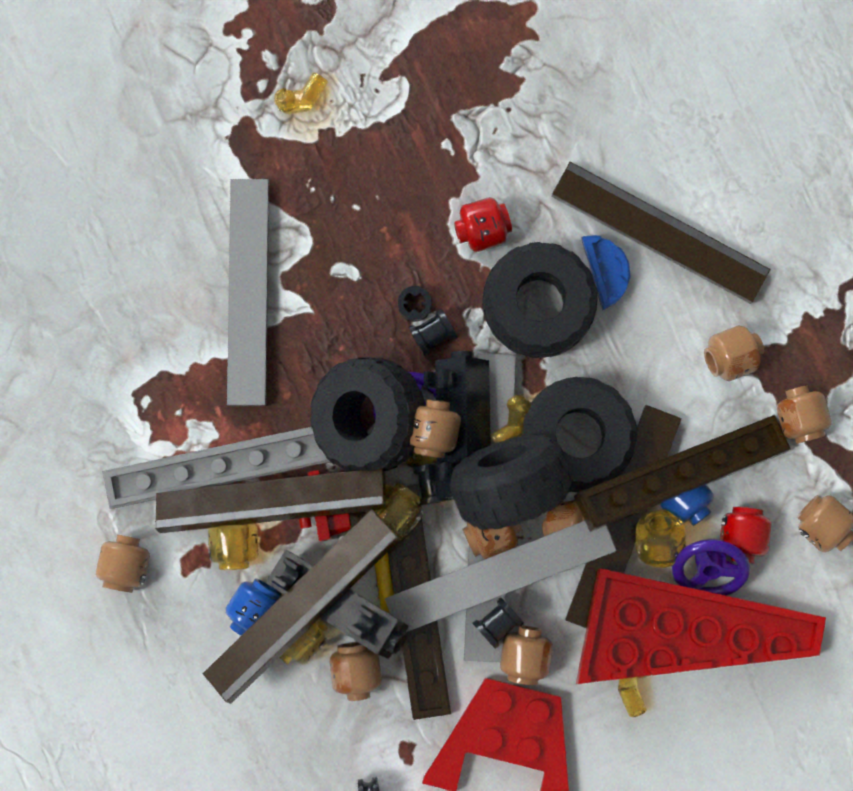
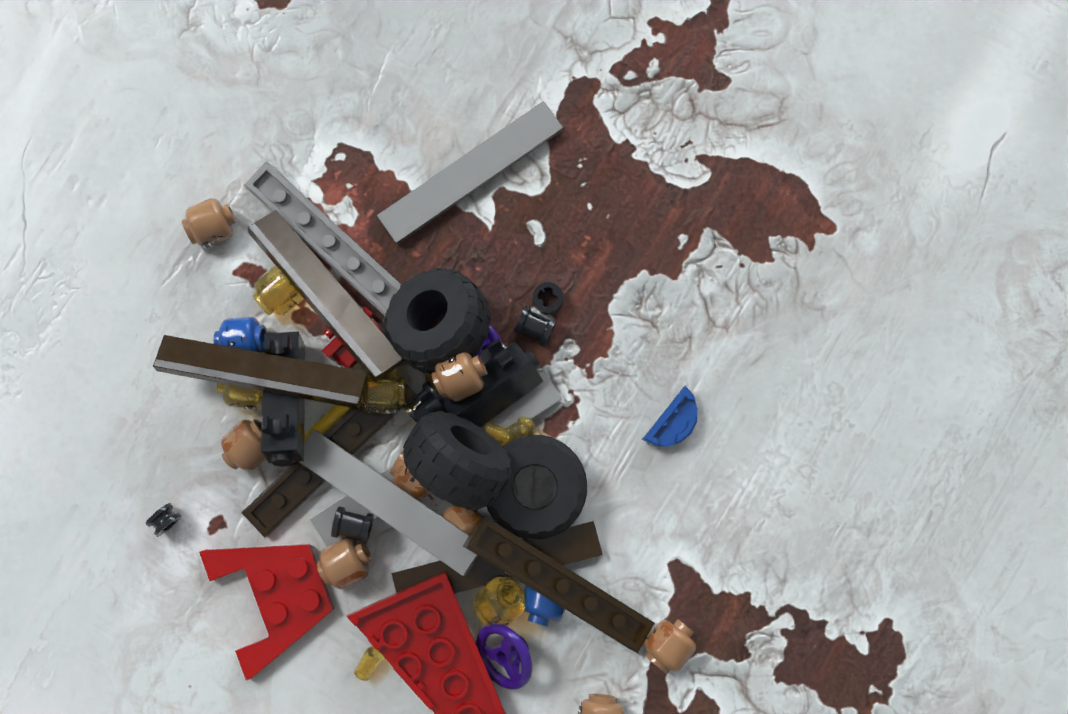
camera: 55 degrees right, 0 degrees up
clear yellow arm [274,72,328,114] -> none
red head [454,197,513,252] -> none
black tyre [482,242,598,358] -> none
dark brown tile [551,162,771,304] -> none
medium nougat head [704,325,764,381] -> none
red head [720,507,772,564] -> none

